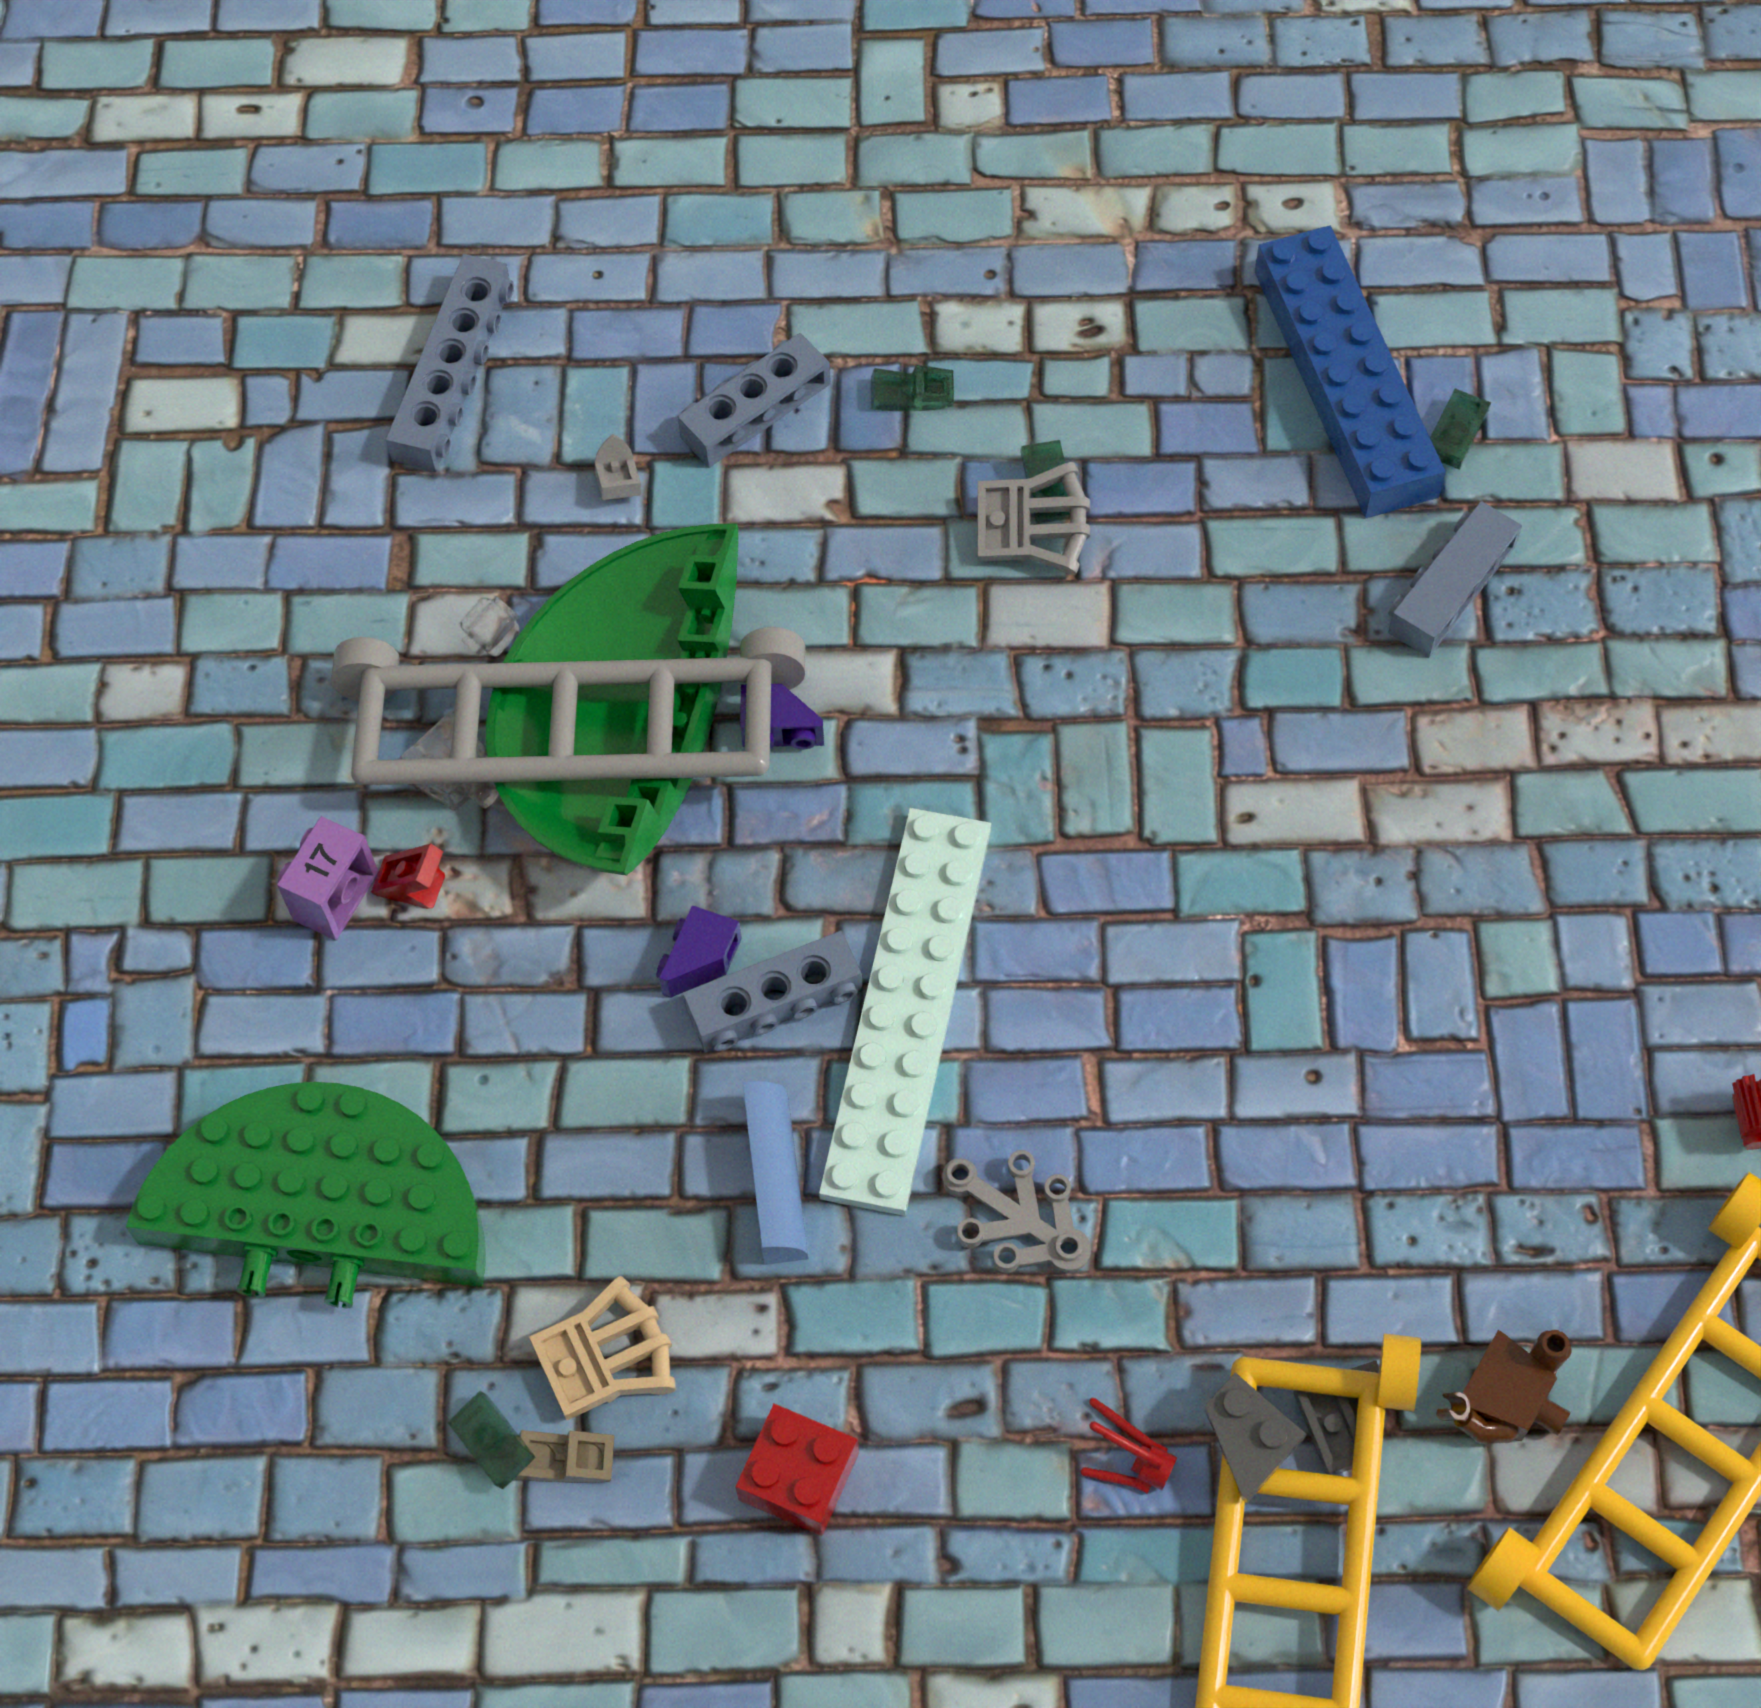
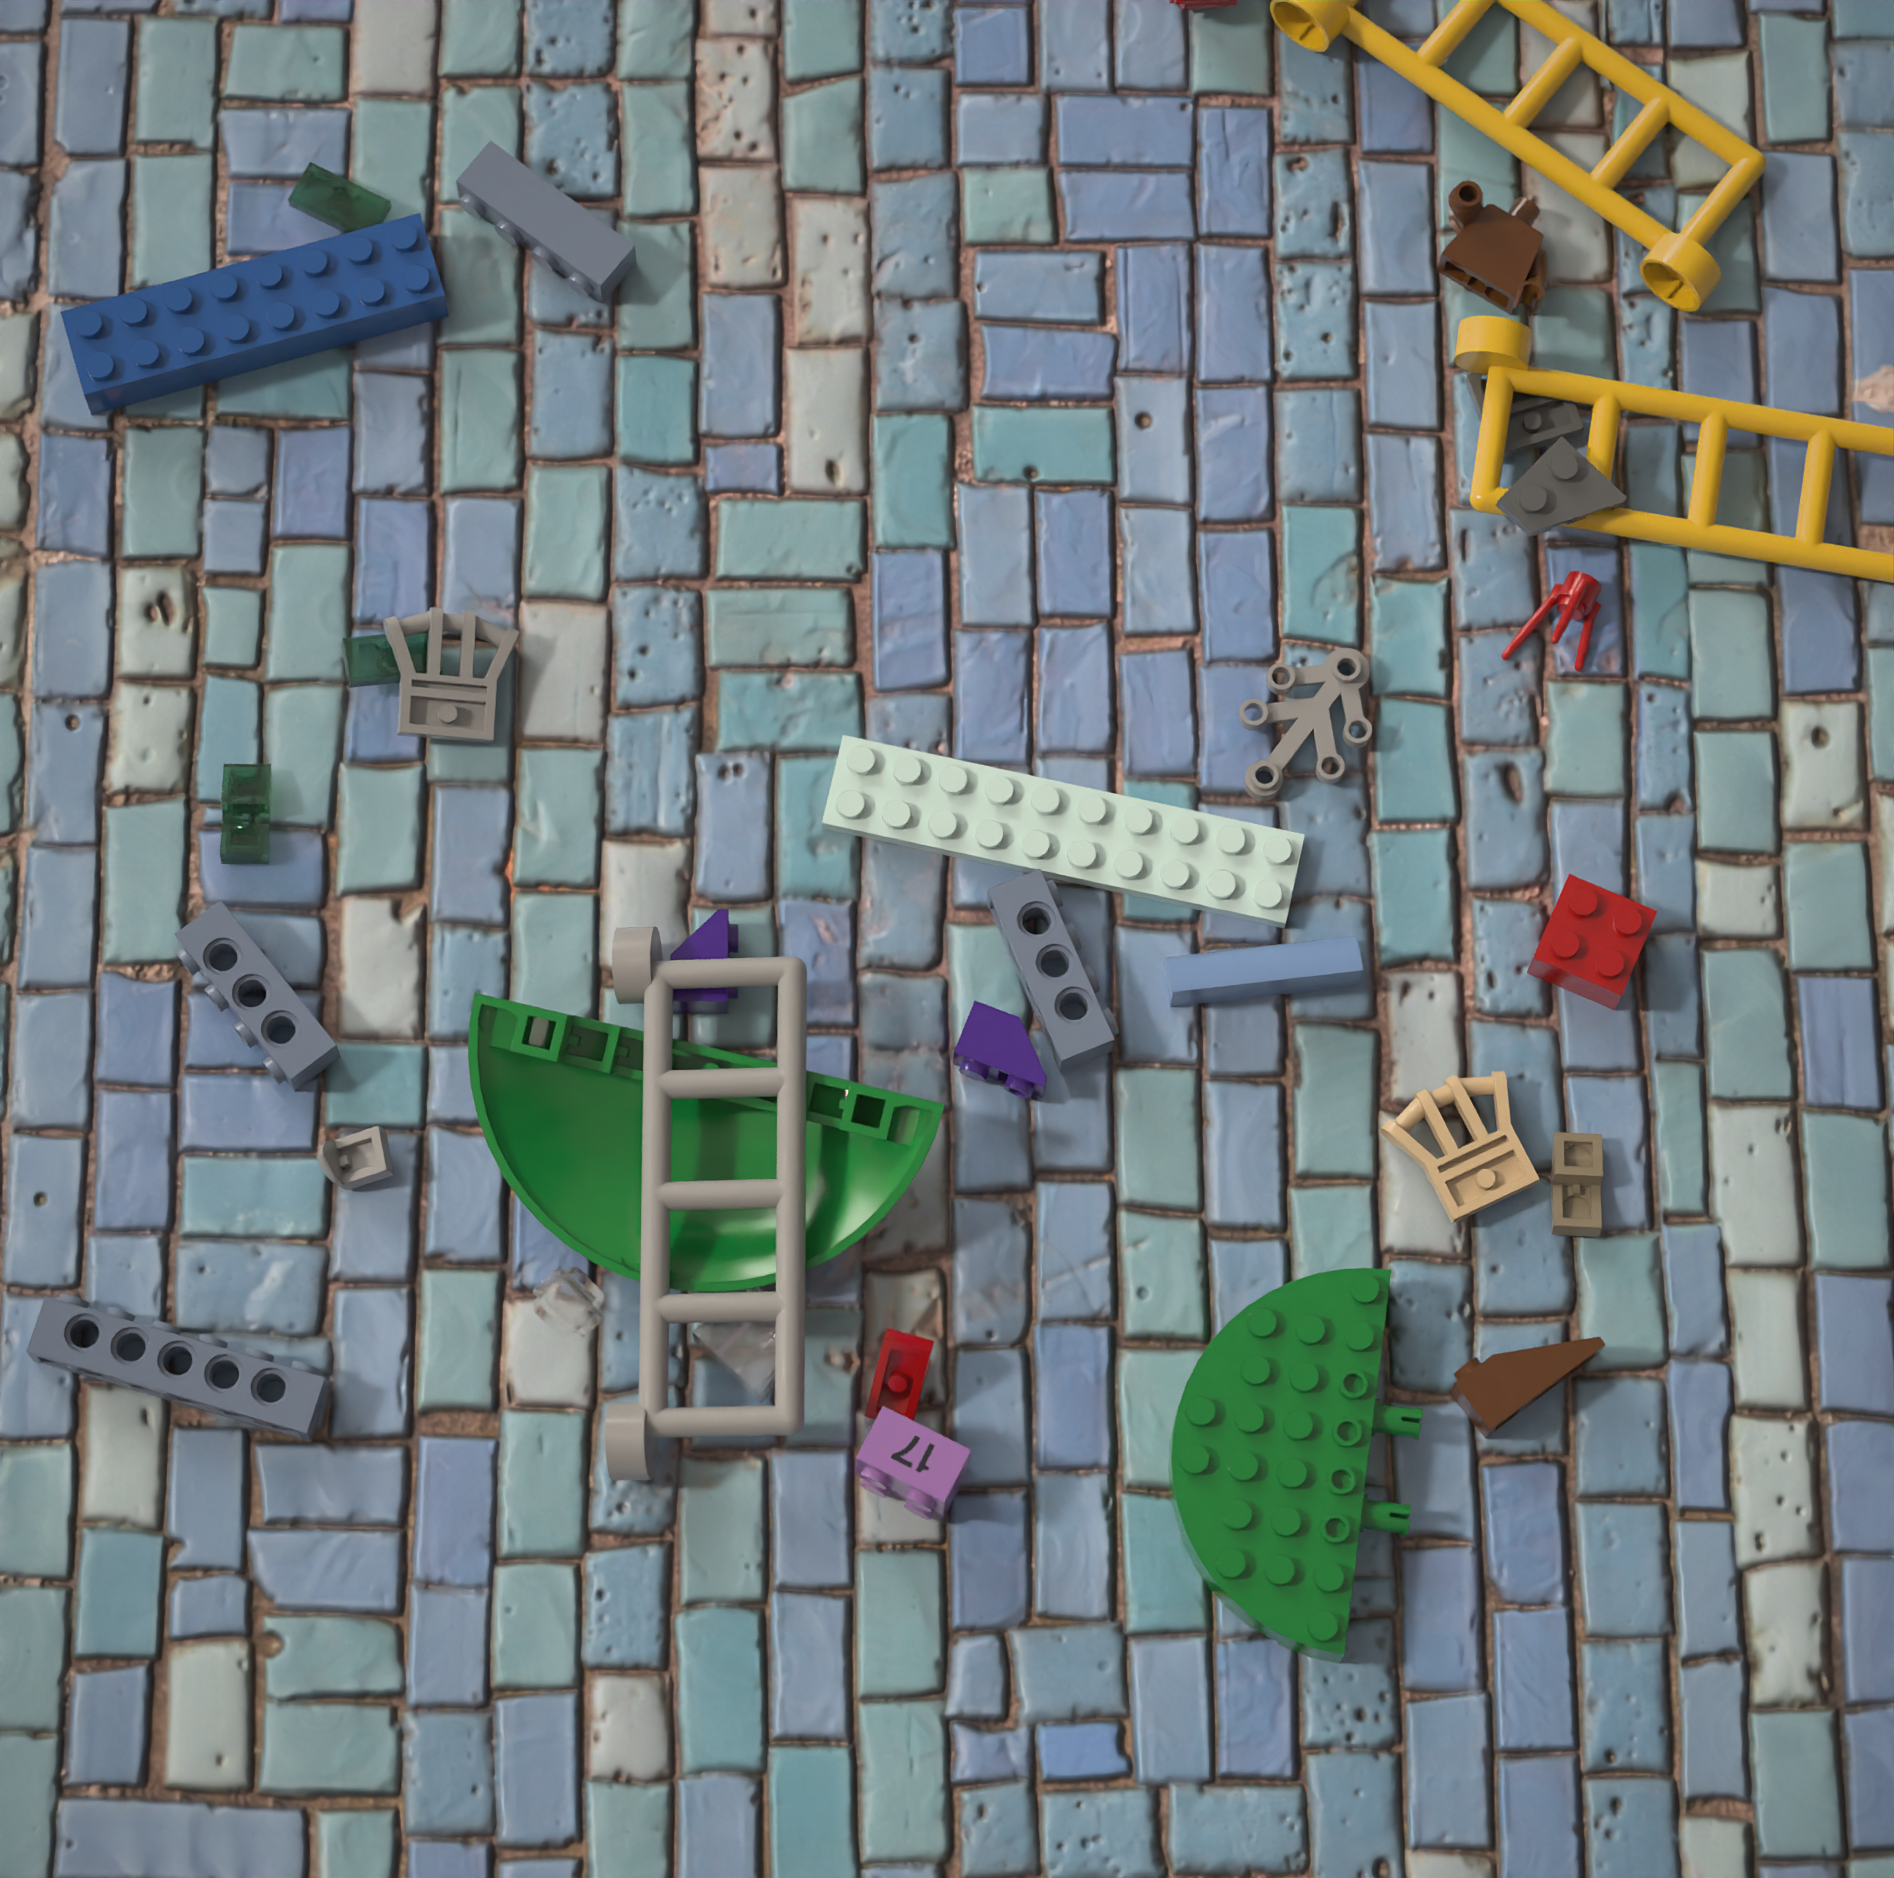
camera: 95 degrees left, 10 degrees up
clear green plate [447,1391,536,1489] -> none
none -> reddish brown slope [1449,1336,1606,1439]

